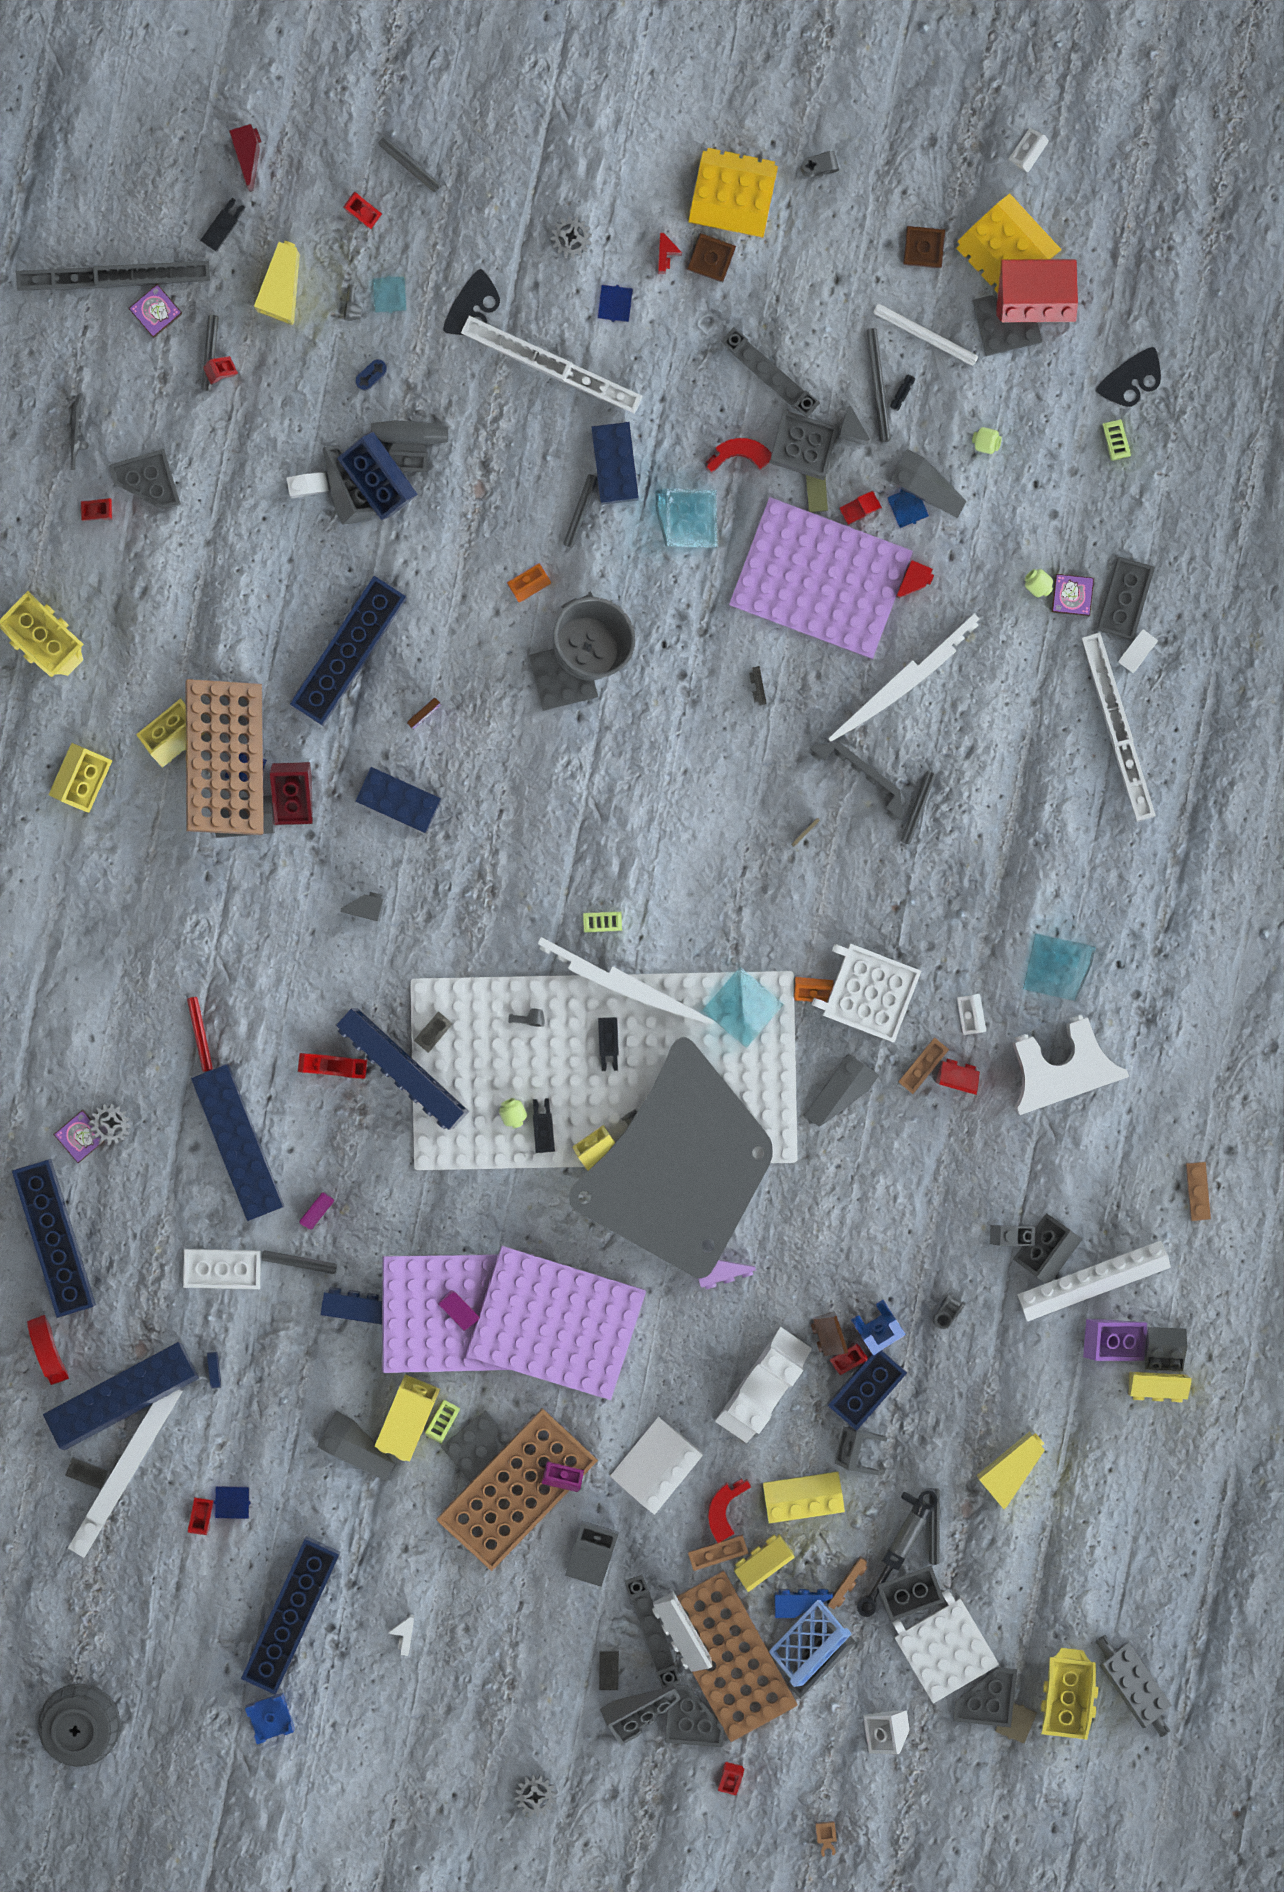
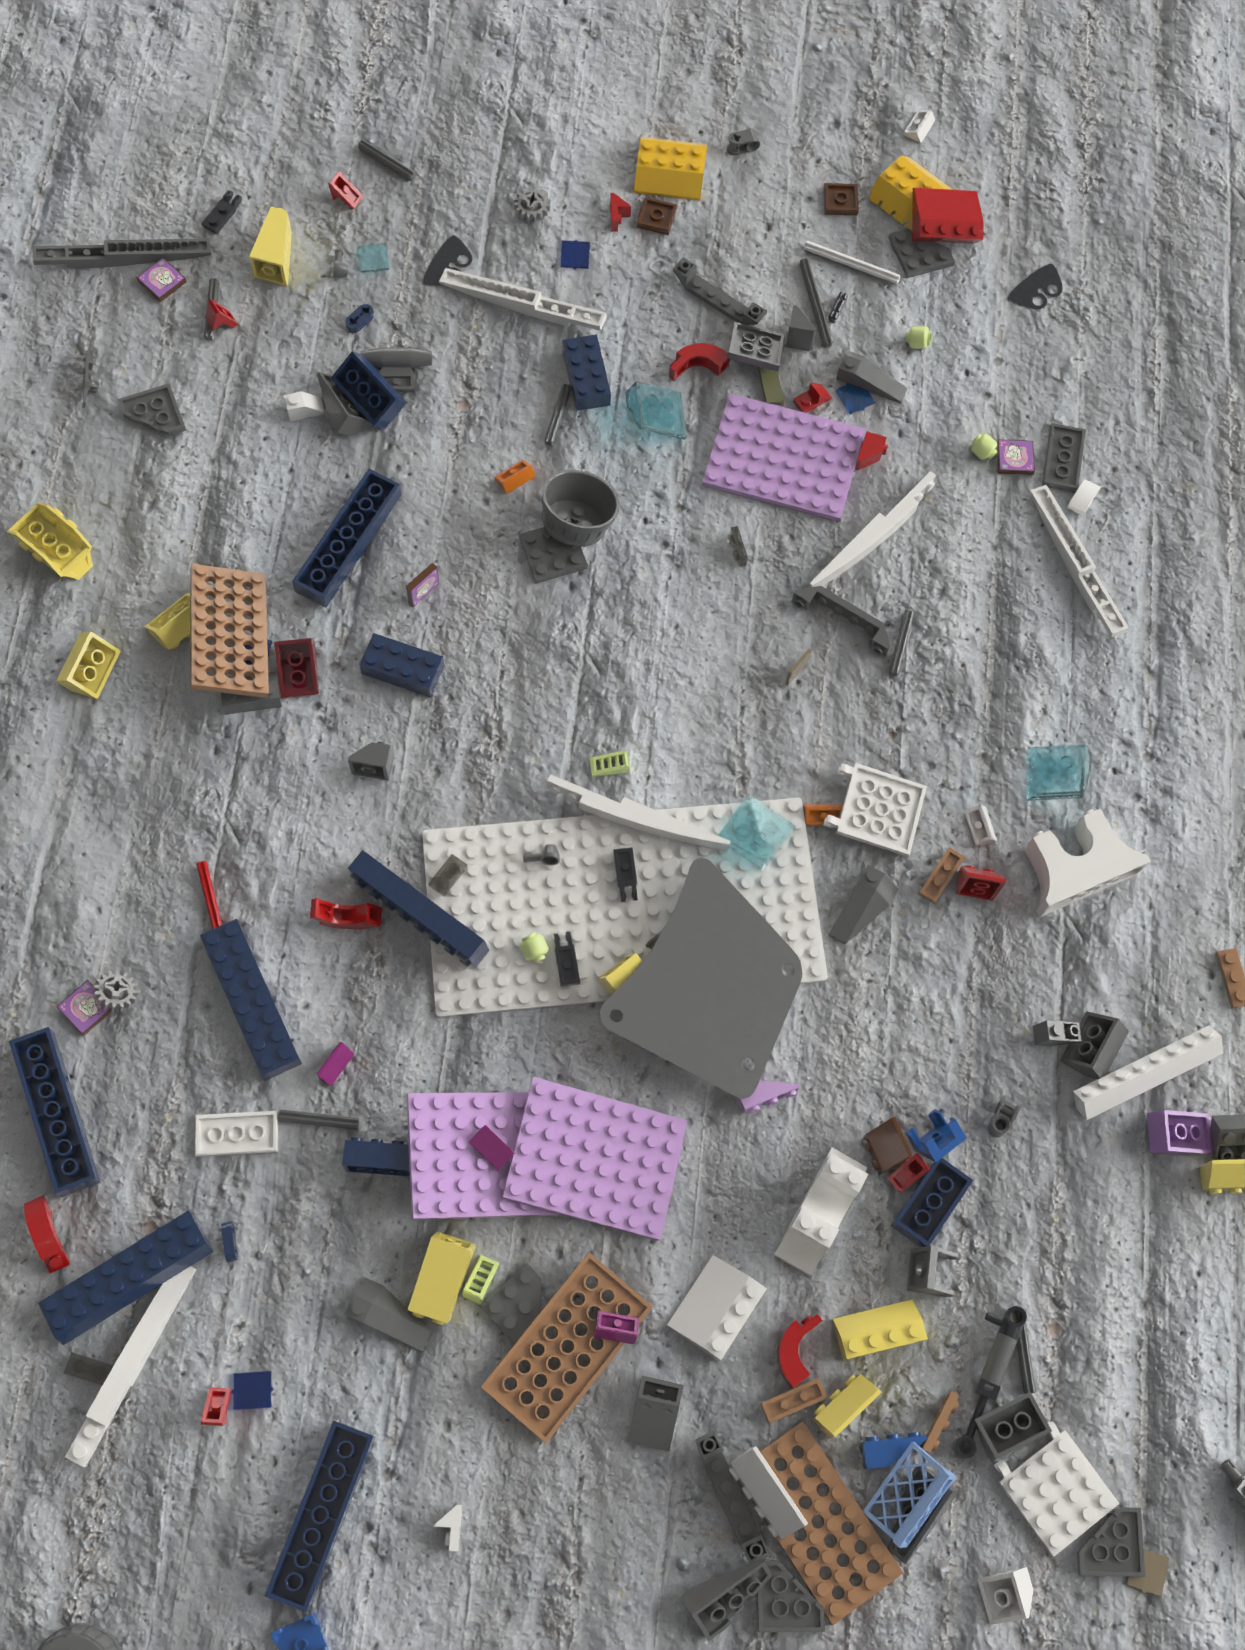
camera: 15 degrees left, 20 degrees down
red slope [81,498,112,521] -> none
dark red slope [229,124,262,192] -> none
clear smoke plate [599,1651,619,1690] -> none
light yellow slope [976,1431,1045,1509] -> none
light yellow slope [1041,1648,1098,1740] -> none
yellowish green slope [1102,419,1131,461] -> none

